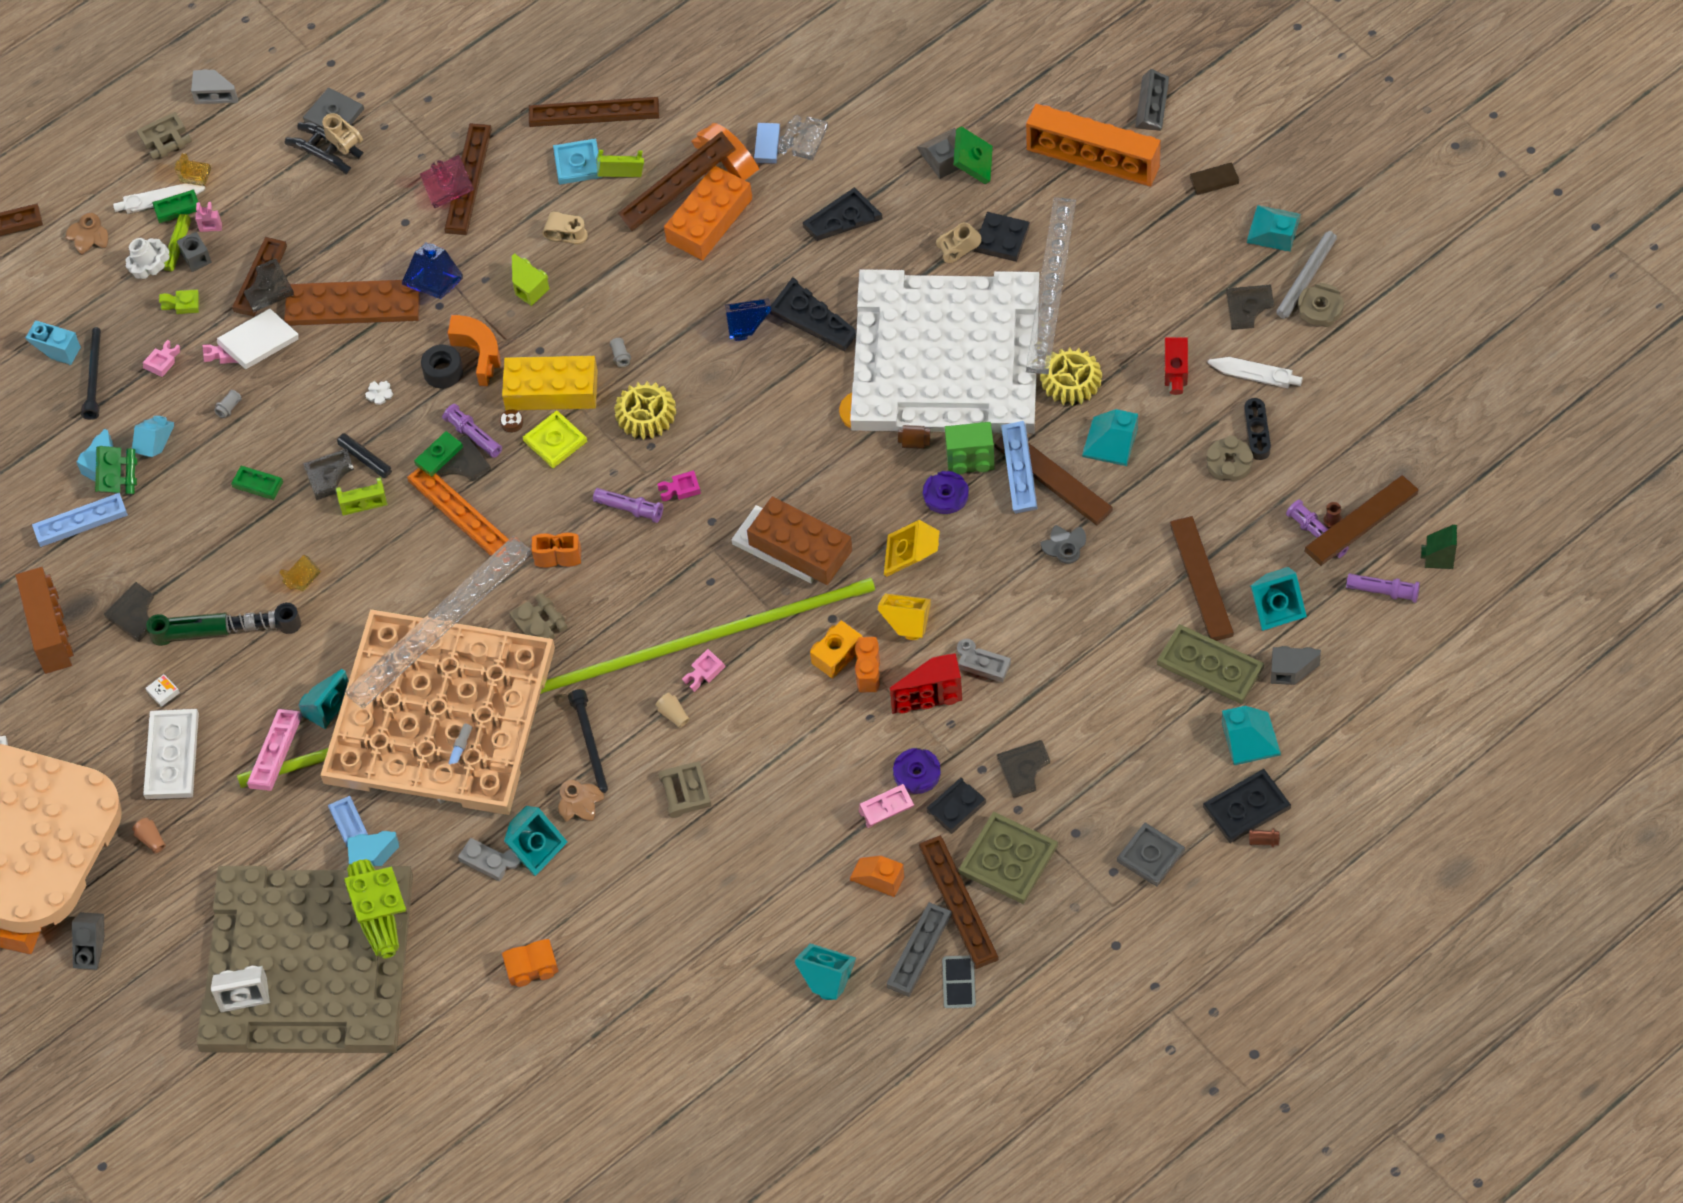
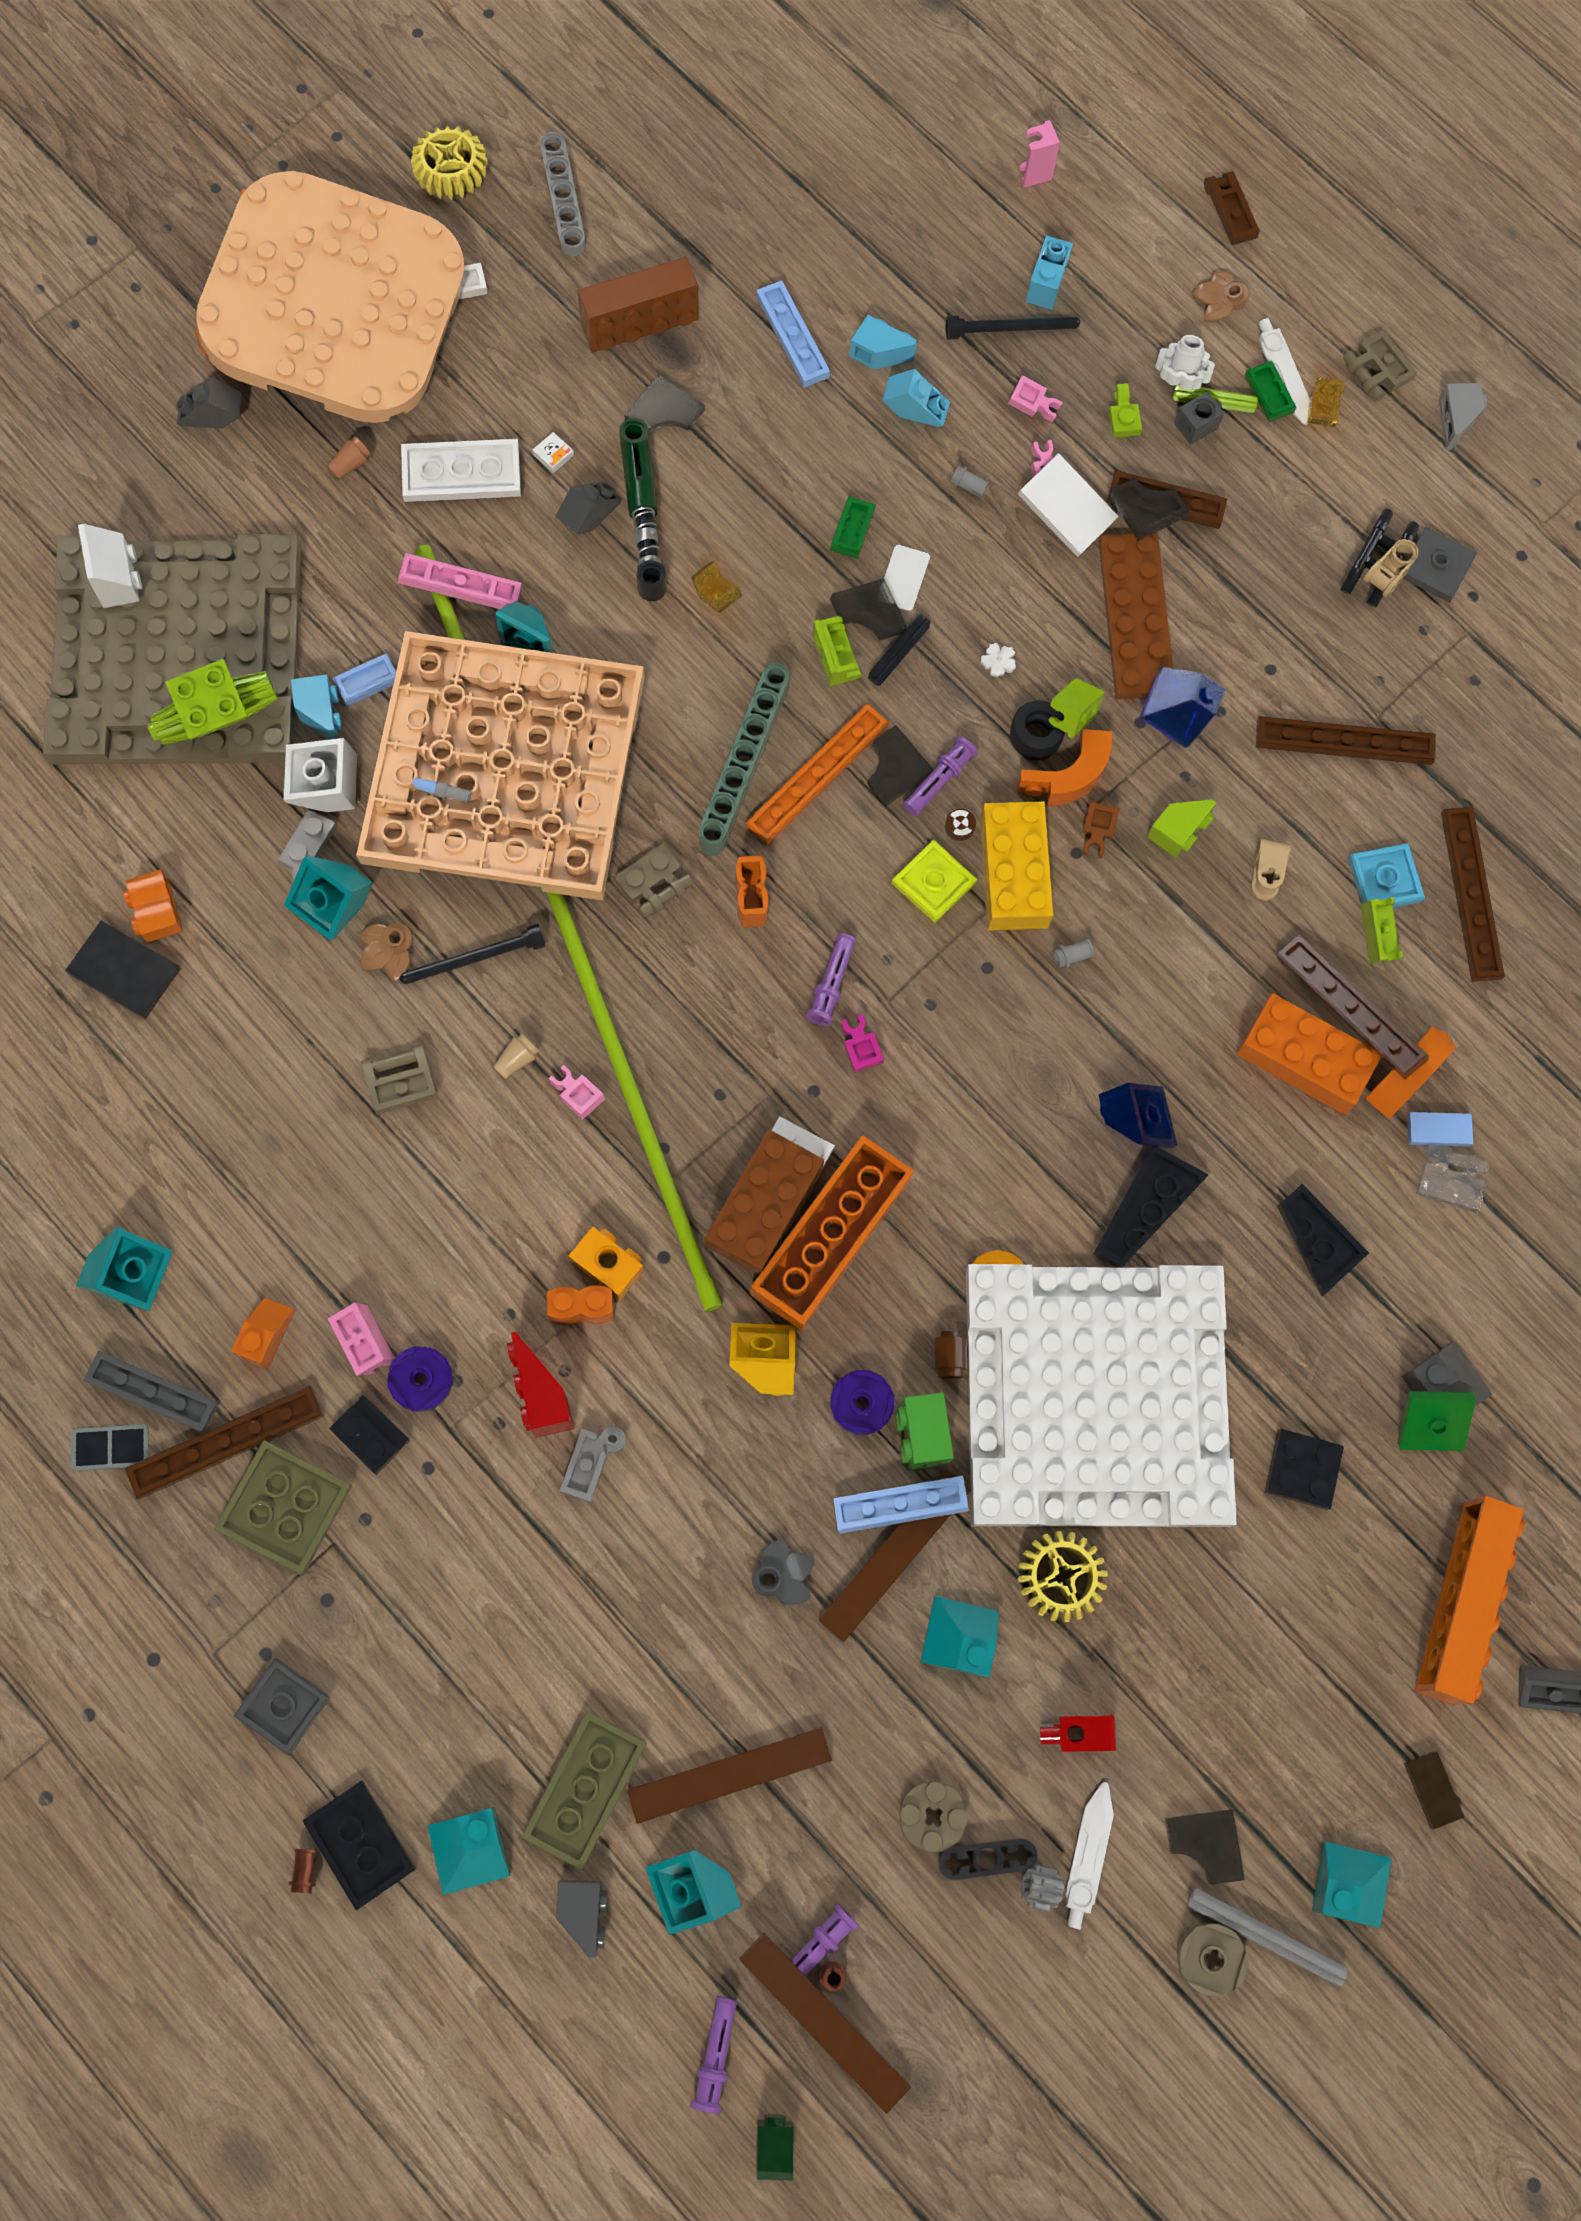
camera: 75 degrees right, 15 degrees up
green plate [95,446,138,495] -> none
bright pink plate [195,202,222,232] -> none
clear plate [345,536,531,709] -> none
green plate [414,431,463,477] -> none
clear pink tile [420,155,474,209] -> none
light yellow gear [614,381,676,440] -> none
yellow slope [877,593,931,640] -> none
tan piece [936,223,981,263] -> none
clear smoke tile [997,740,1050,798] -> none
clear plate [1026,197,1076,375] -> none
none -> black tile [65,920,181,1019]
none -> white slope [284,738,357,812]
none -> dark grey slope [555,482,622,534]
none -> sand green beam [699,662,790,855]
none -> orange brick [750,1135,915,1331]
none -> white sticker [877,545,930,611]
none -> light grey gear [1020,1865,1064,1912]
none -> lime hinge [1049,678,1105,739]
none -> dark orange plate [1083,802,1120,859]

